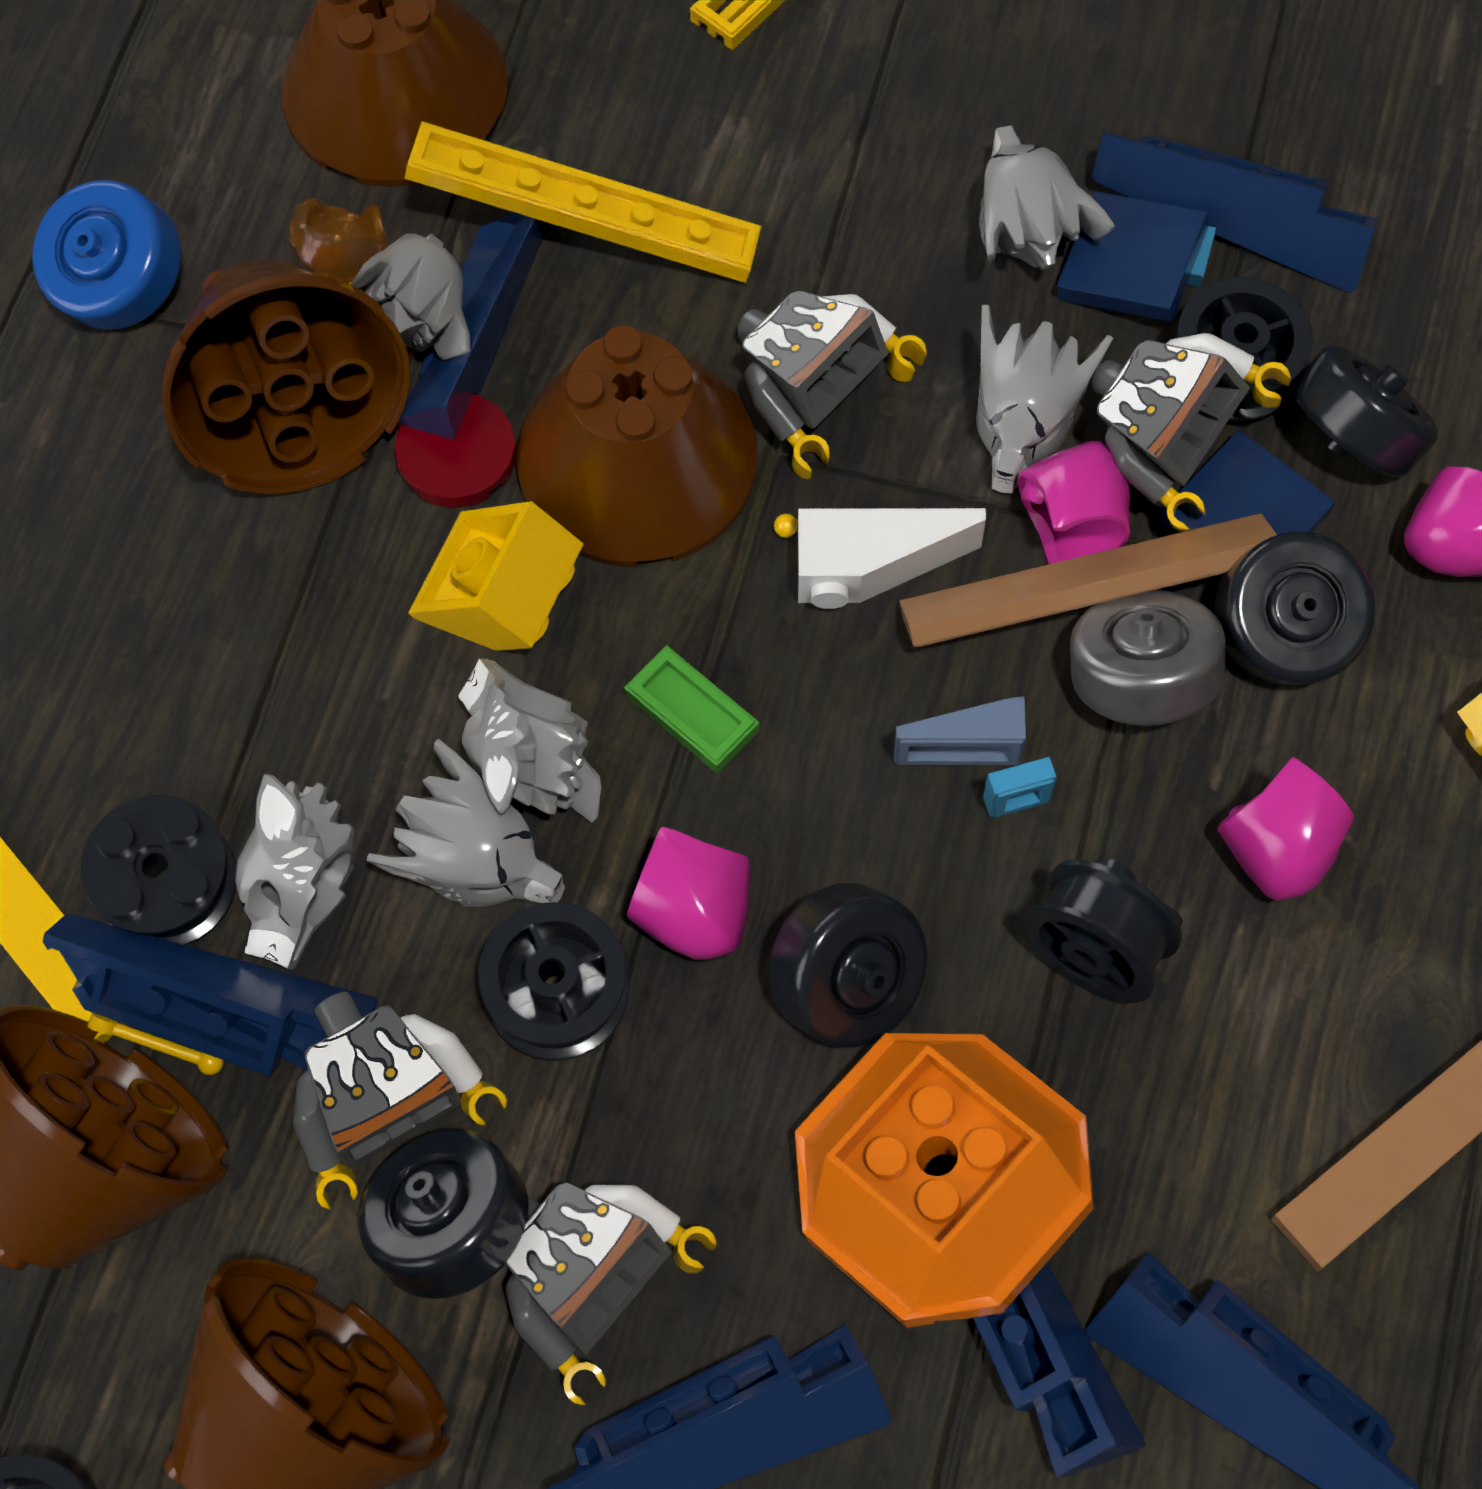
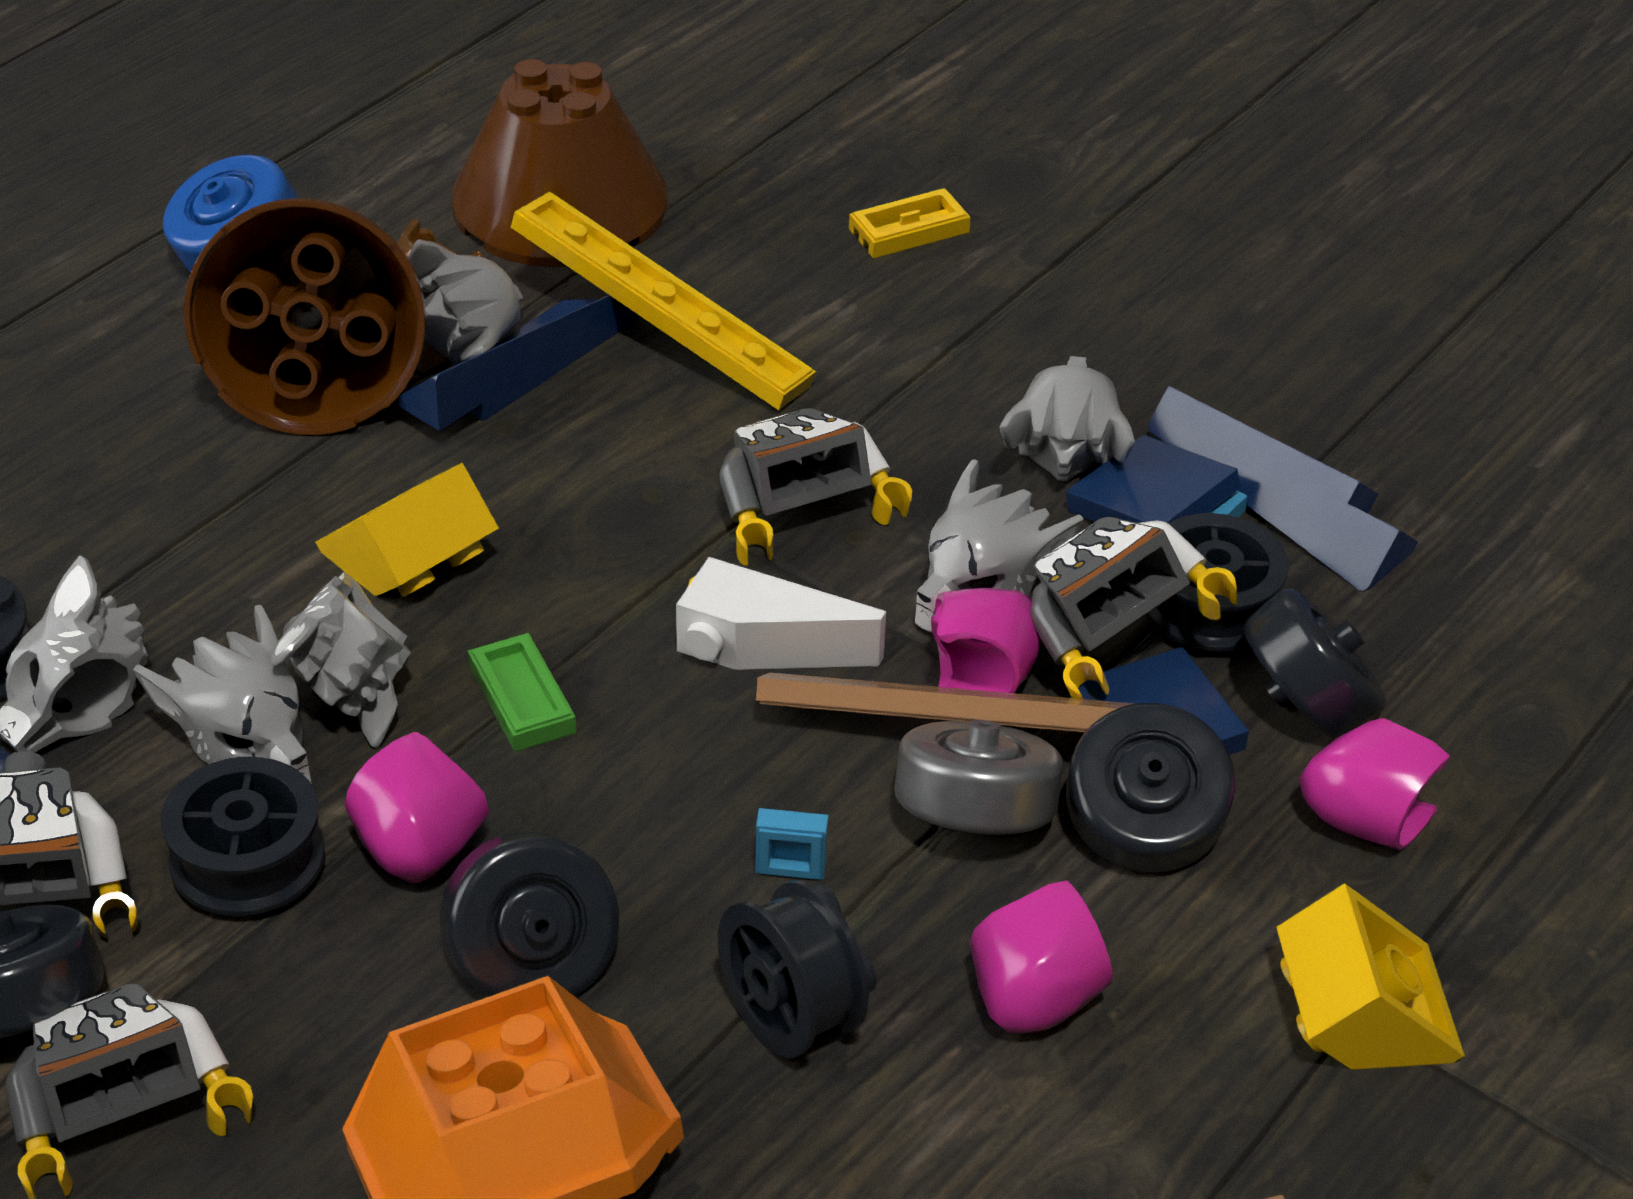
camera: 20 degrees right, 25 degrees down
dark red tile [394,394,516,508] -> none
reddish brown cone [516,326,757,567] -> none
sand blue slope [894,697,1026,765] -> none

